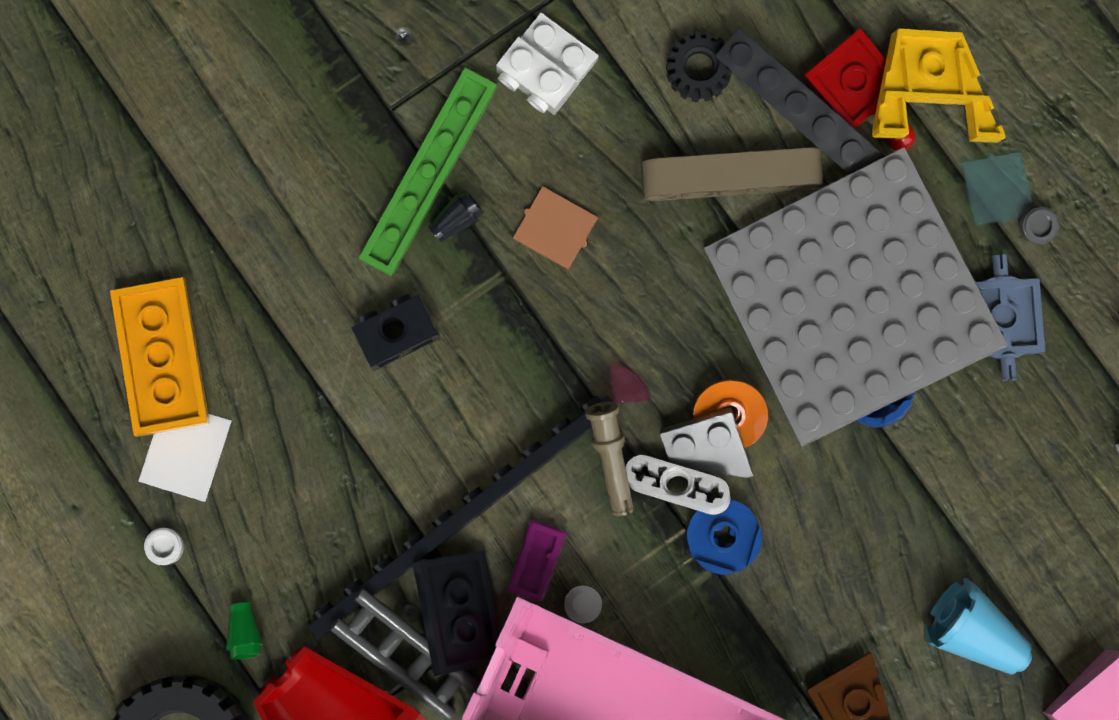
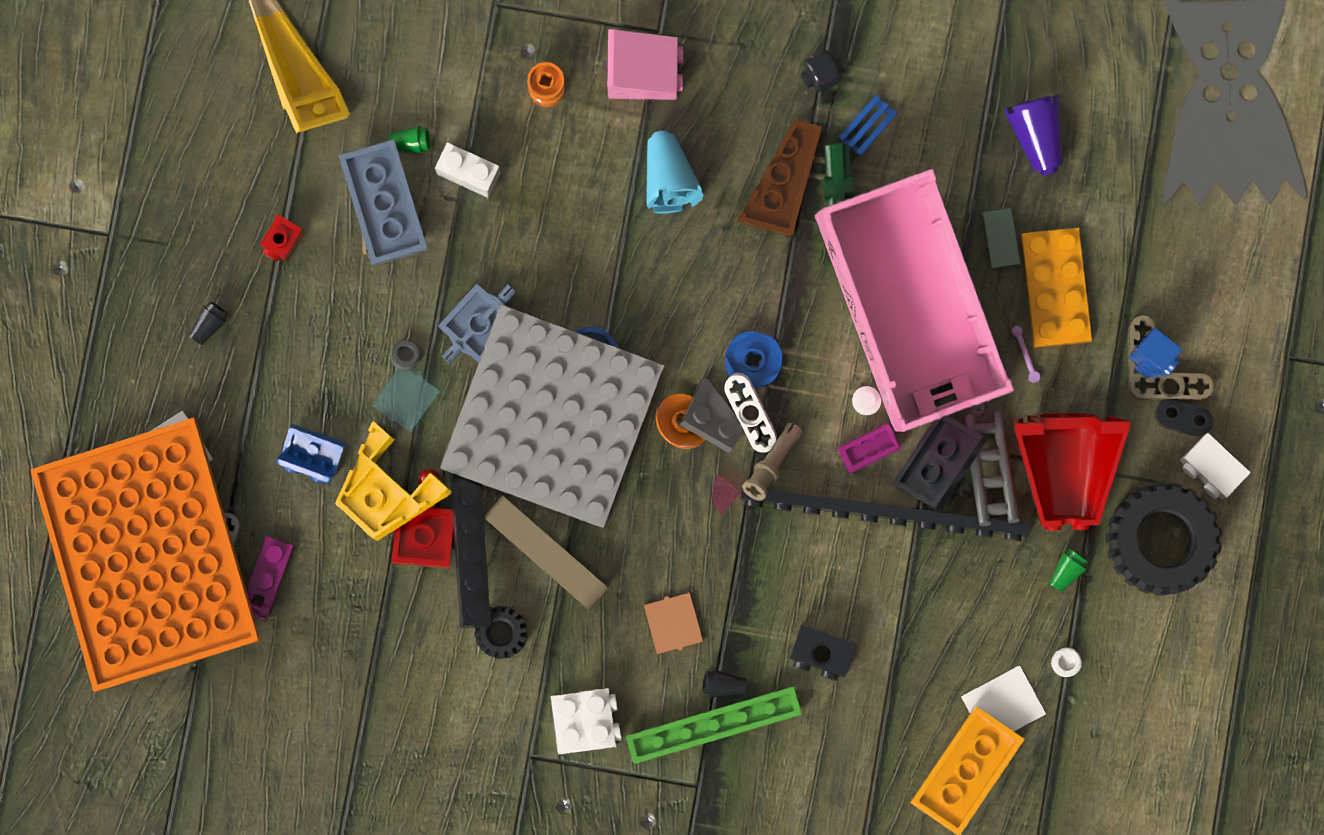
camera: 135 degrees left, 0 degrees up
none -> blue bracket [276,424,346,483]

